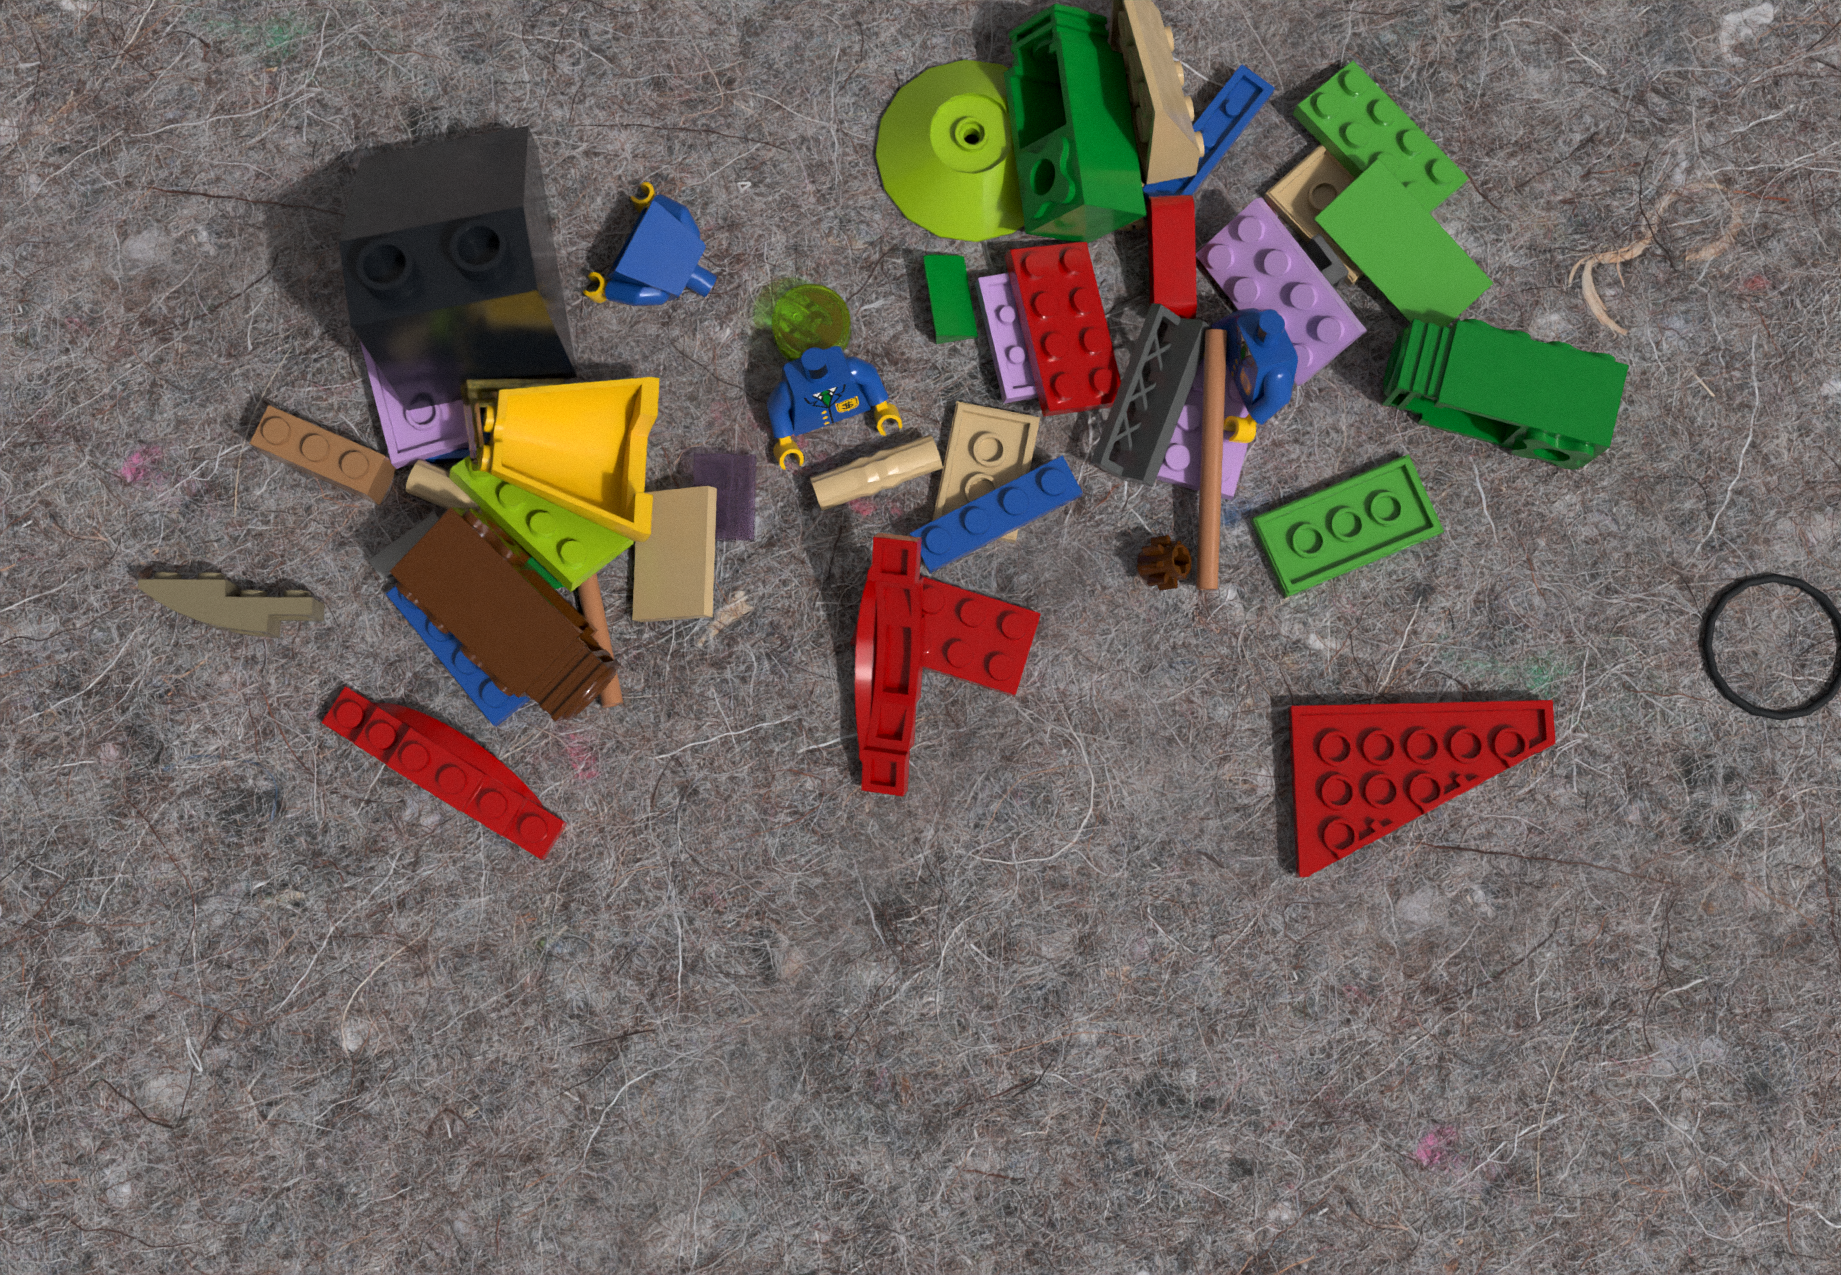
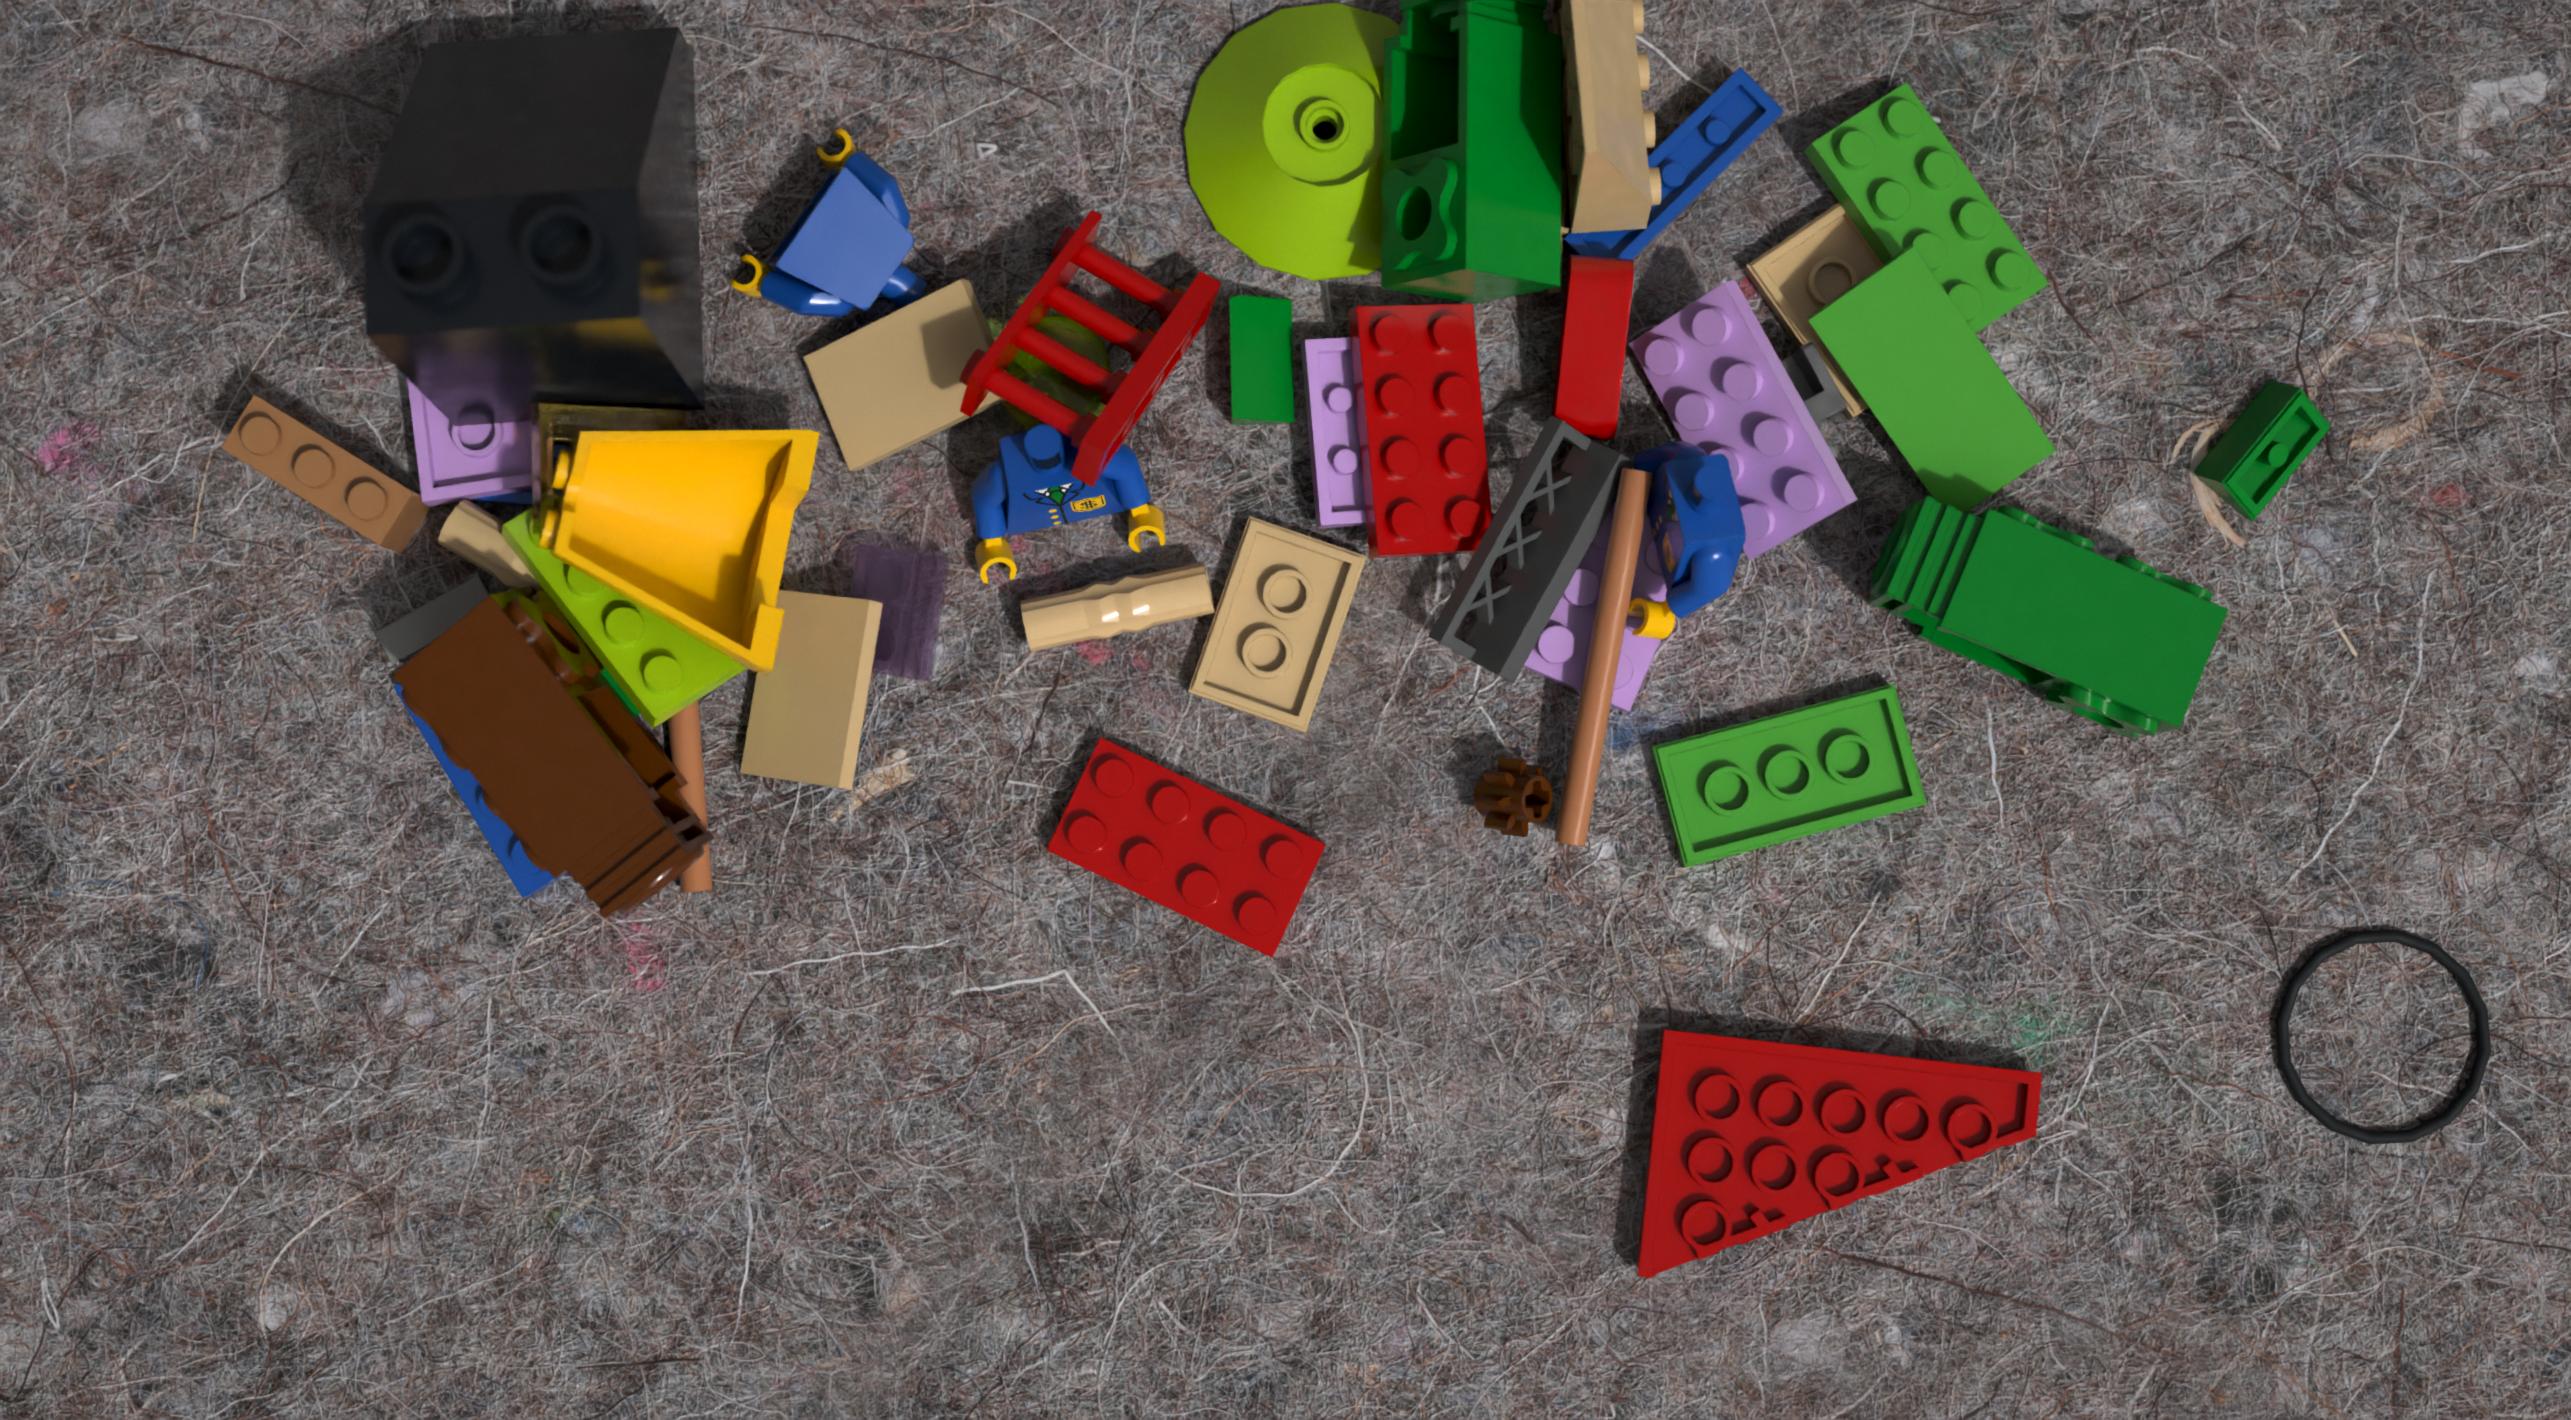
camera: 15 degrees right, 5 degrees up
dark tan slope [138,572,324,638] -> none
red piece [321,686,568,860] -> none
red piece [855,533,926,797] -> none
blue plate [909,455,1083,574] -> none
none -> tan tile [804,279,1007,471]
none -> red fence [959,210,1222,487]
none -> green slope [2194,380,2331,521]

